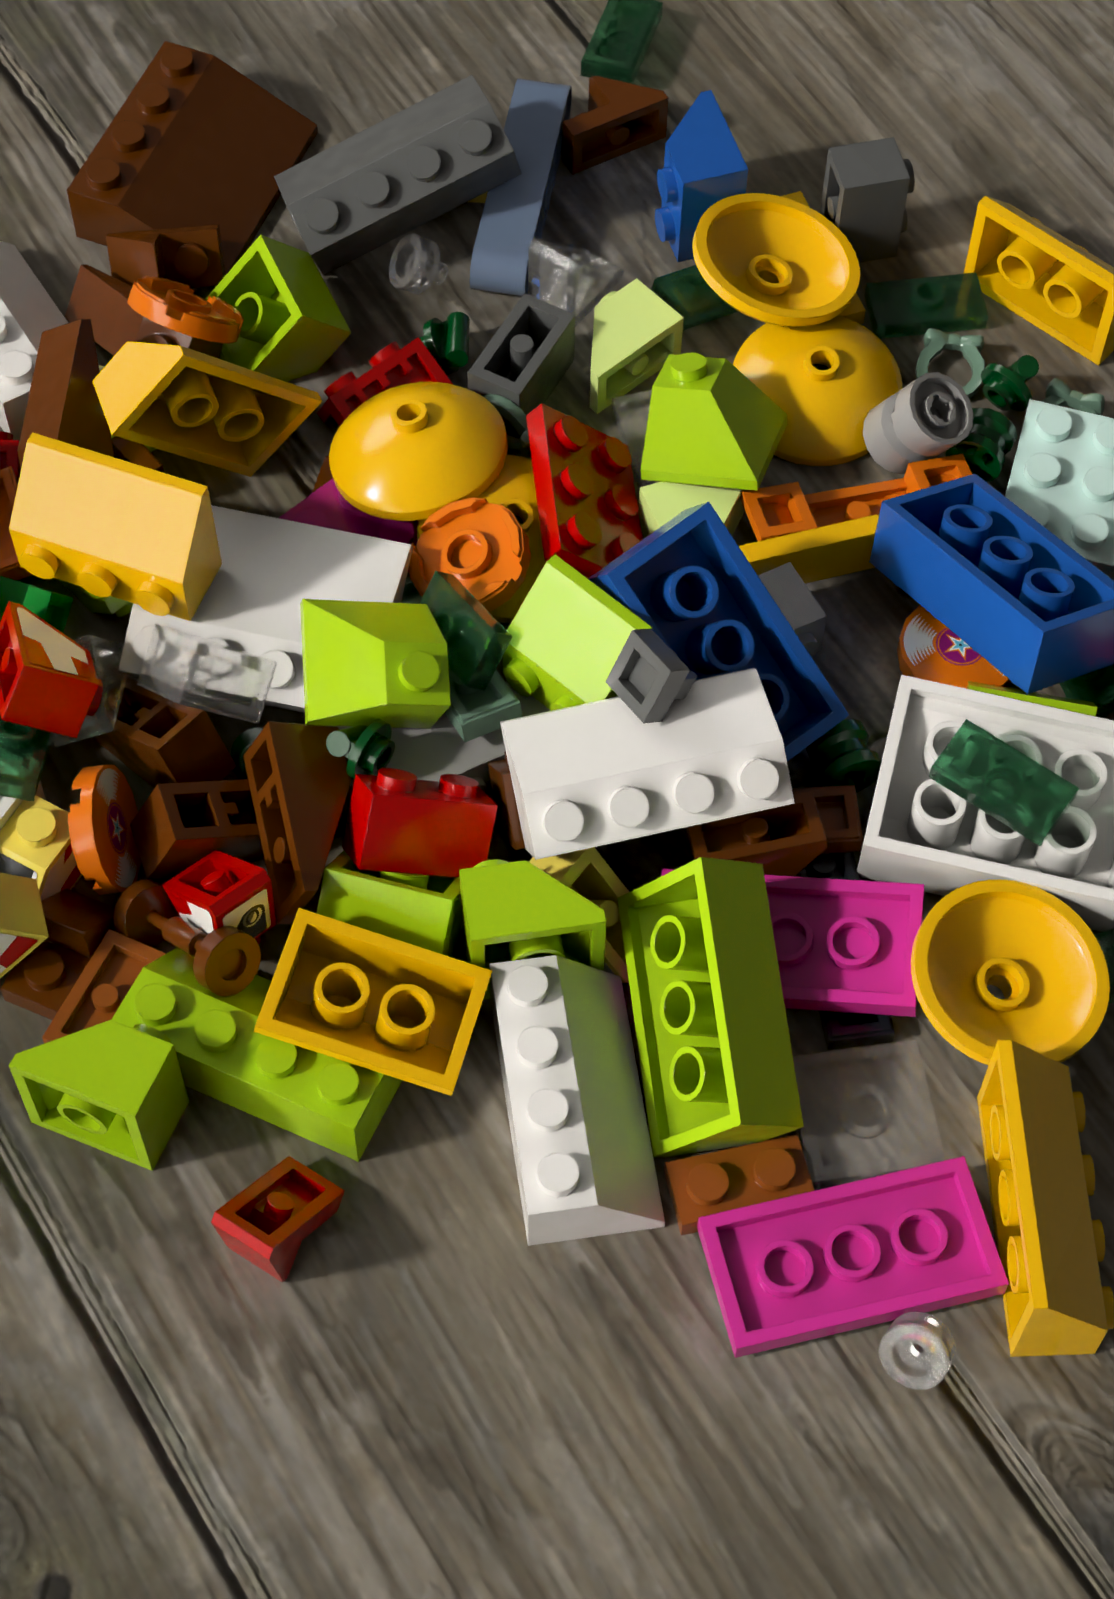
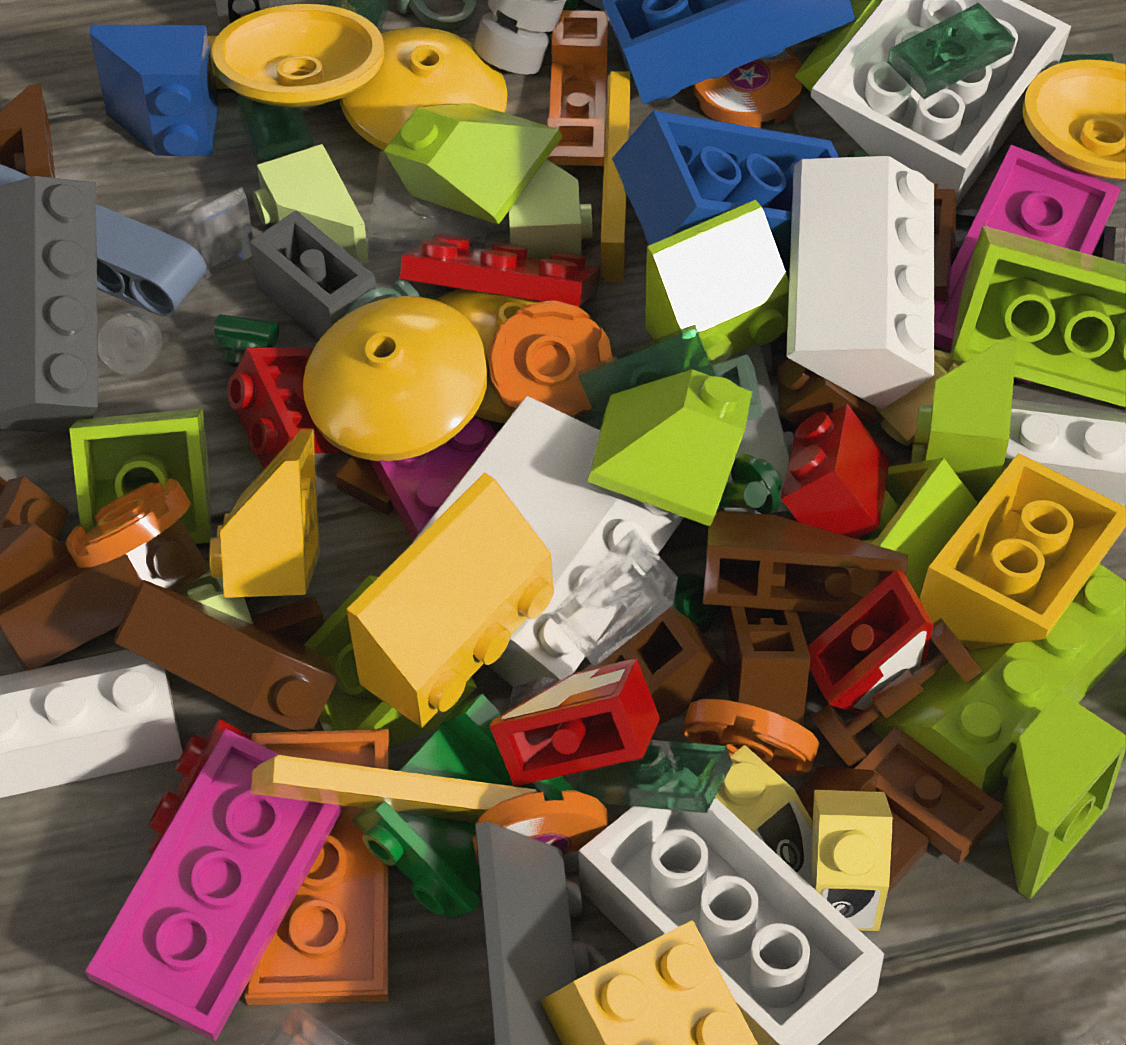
camera: 70 degrees left, 5 degrees down
dark grey tile [606,629,697,724] -> none

